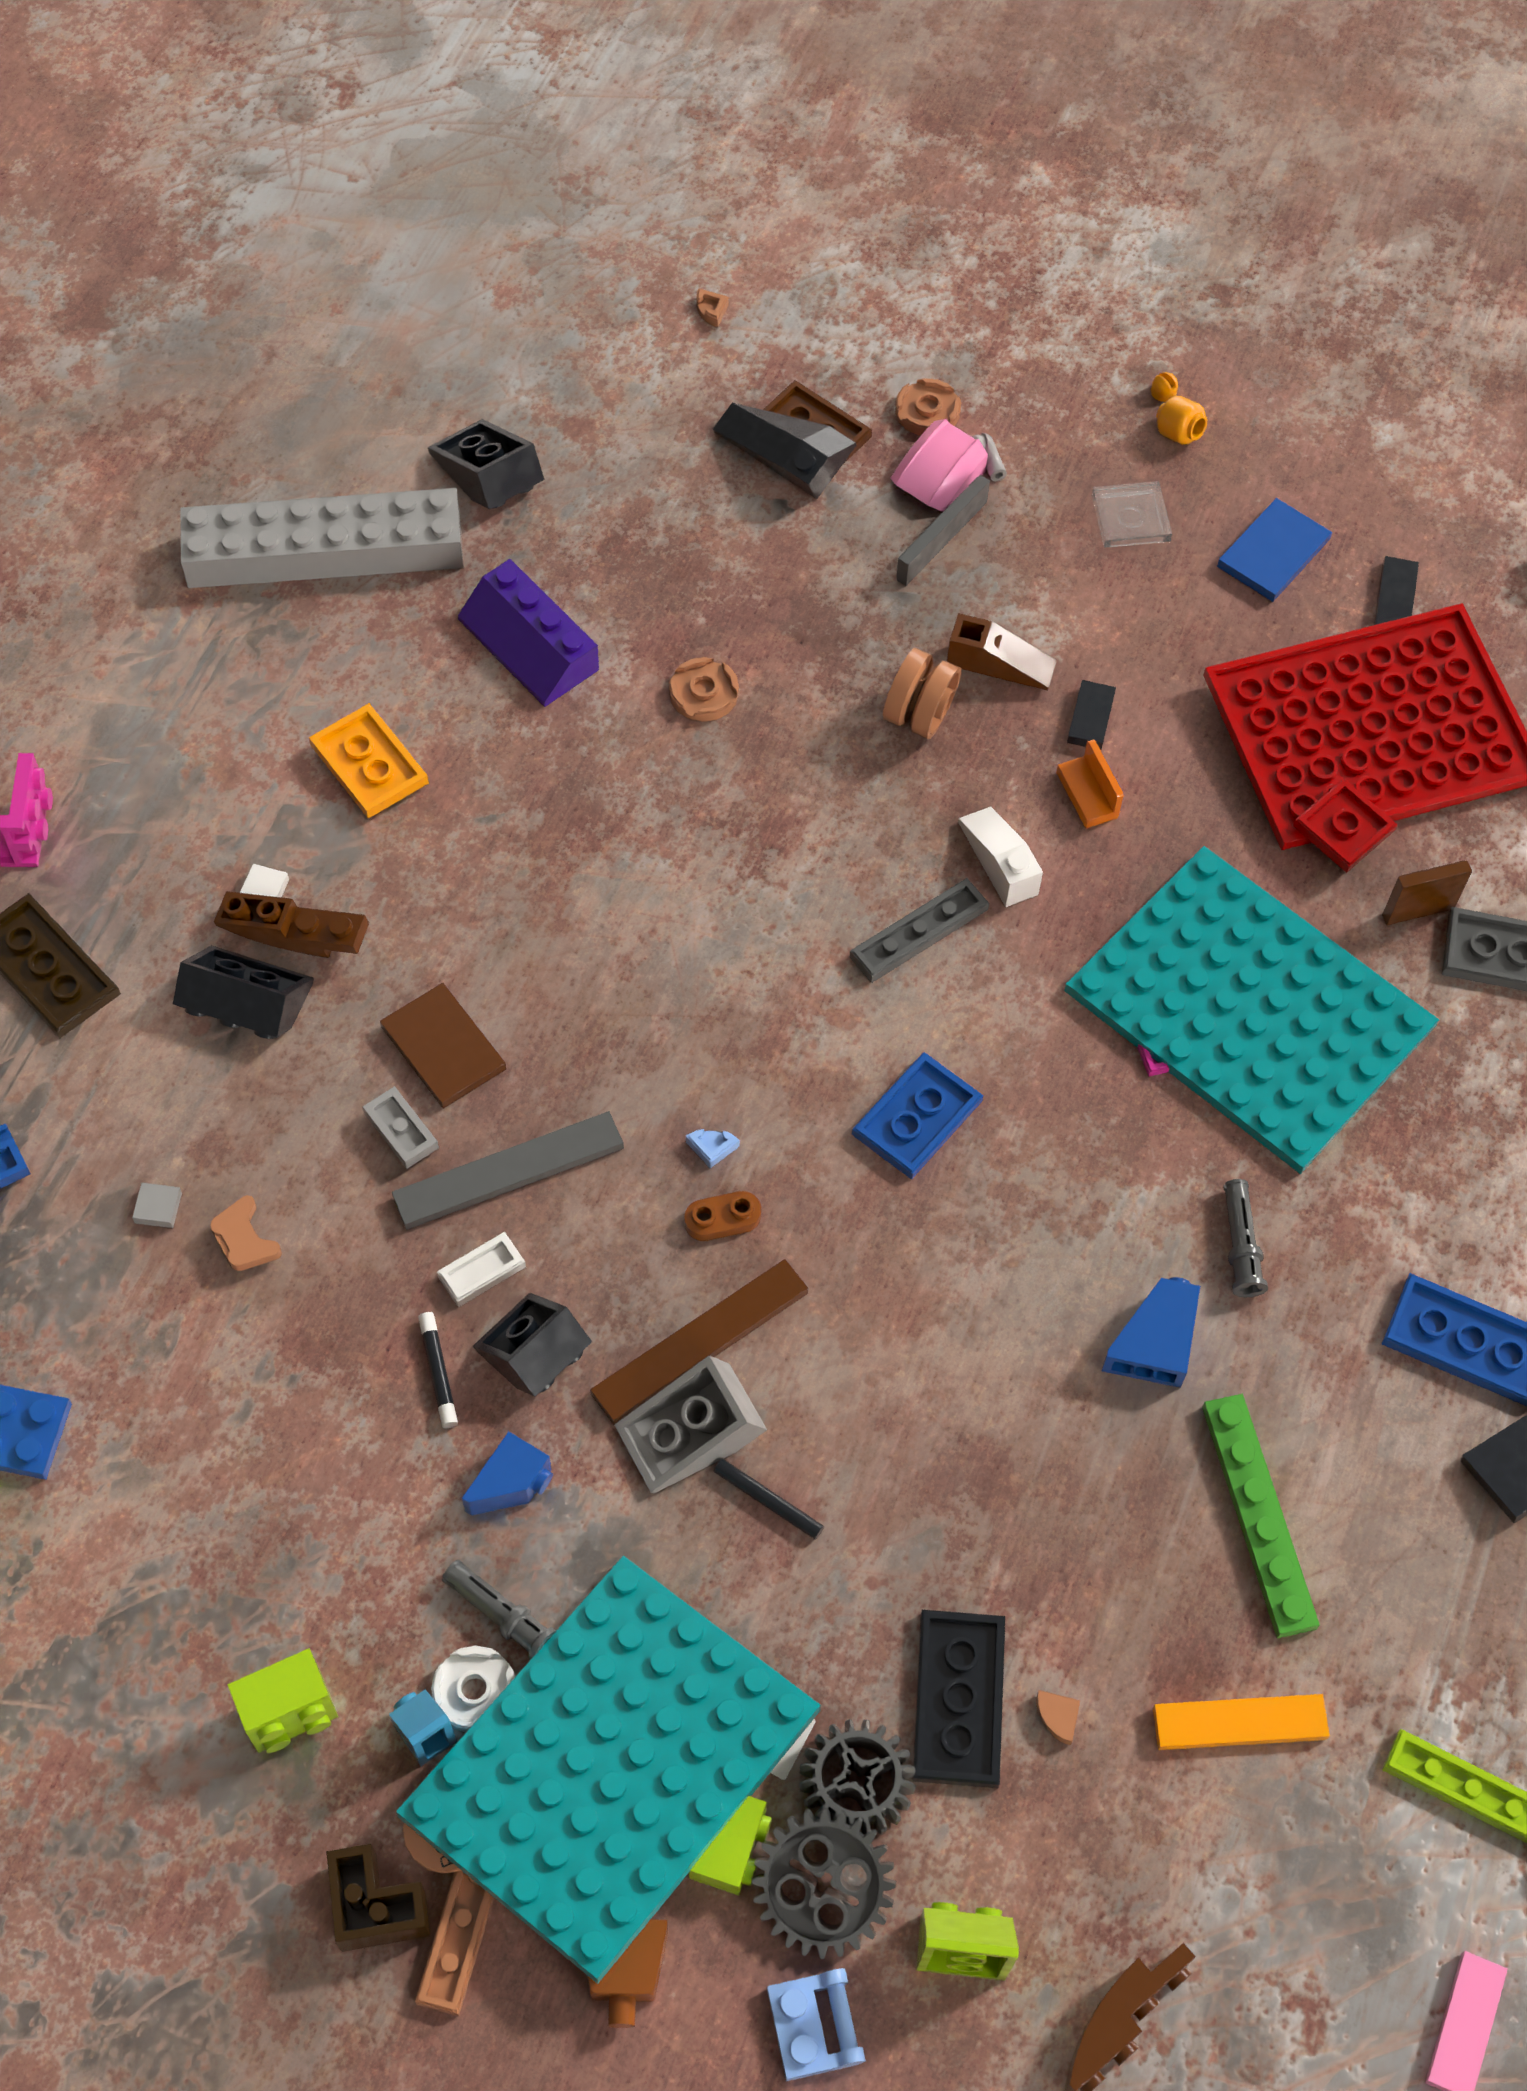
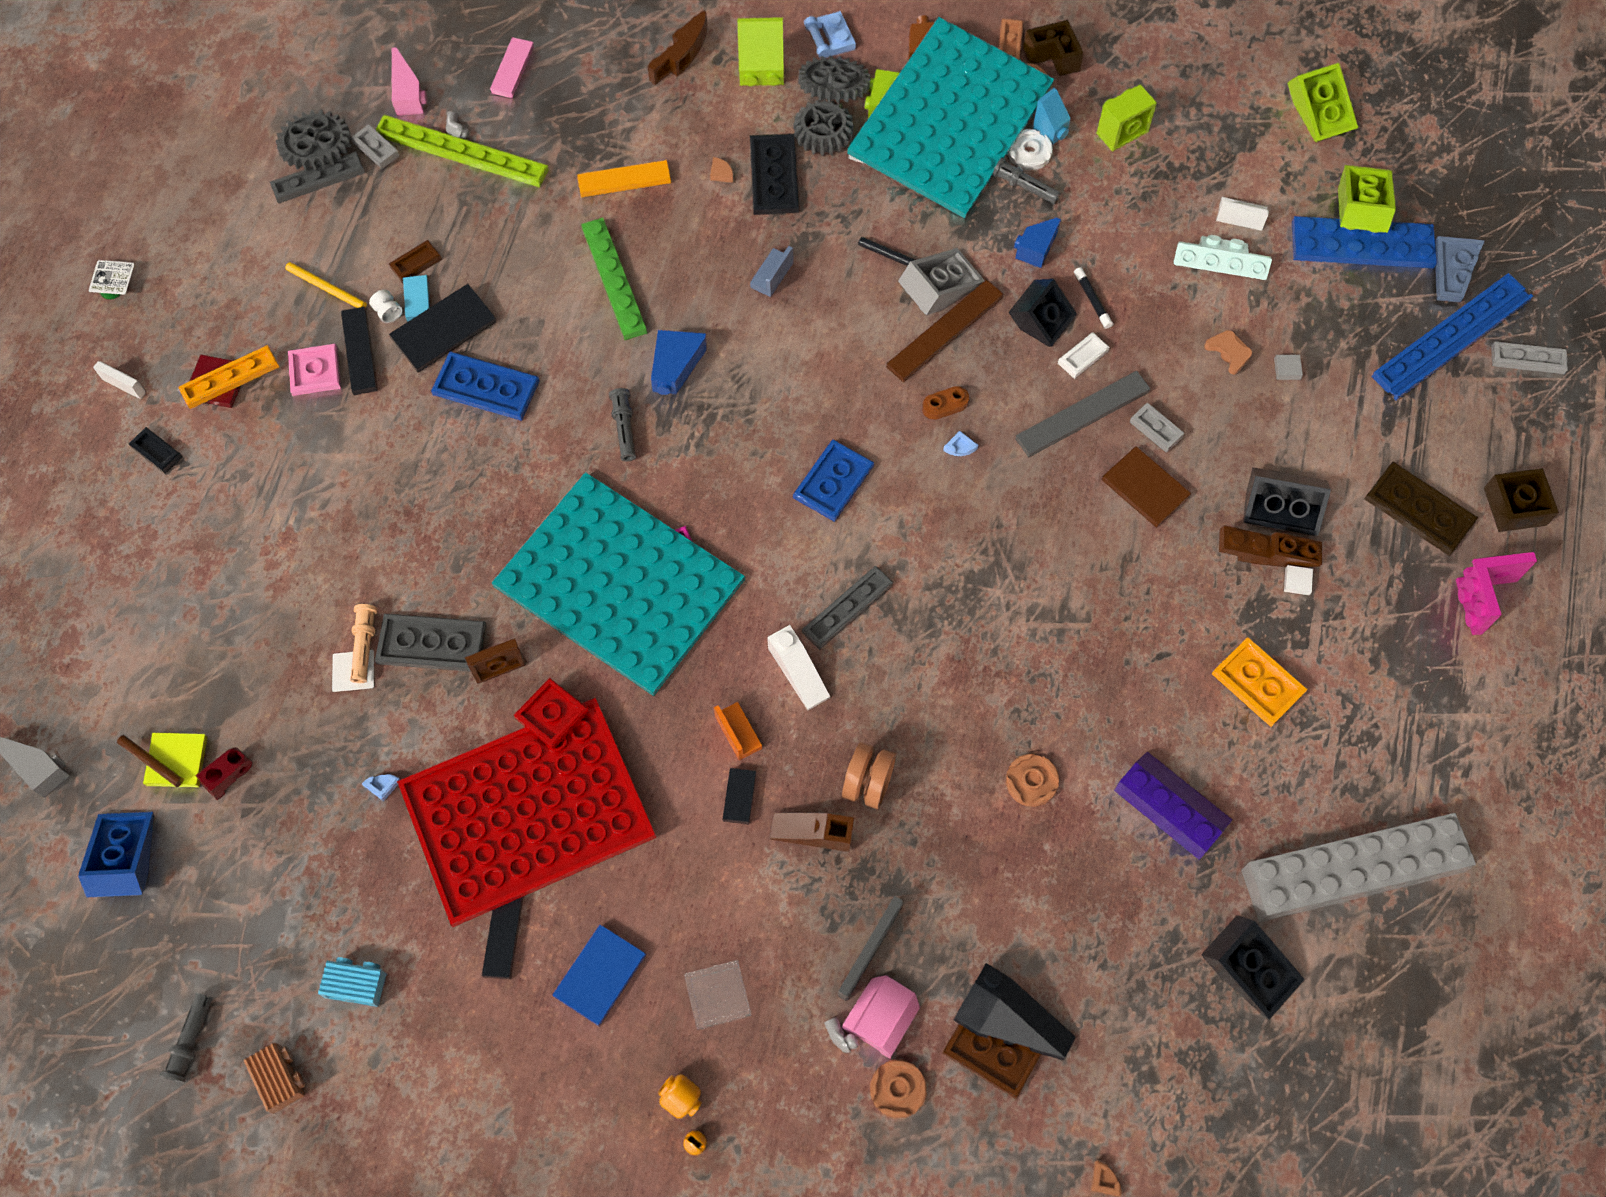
camera: 175 degrees right, 5 degrees up
none -> sand blue panel [750,246,793,297]
none -> light aqua bracket [1174,235,1272,280]
none -> white panel [1216,197,1269,231]

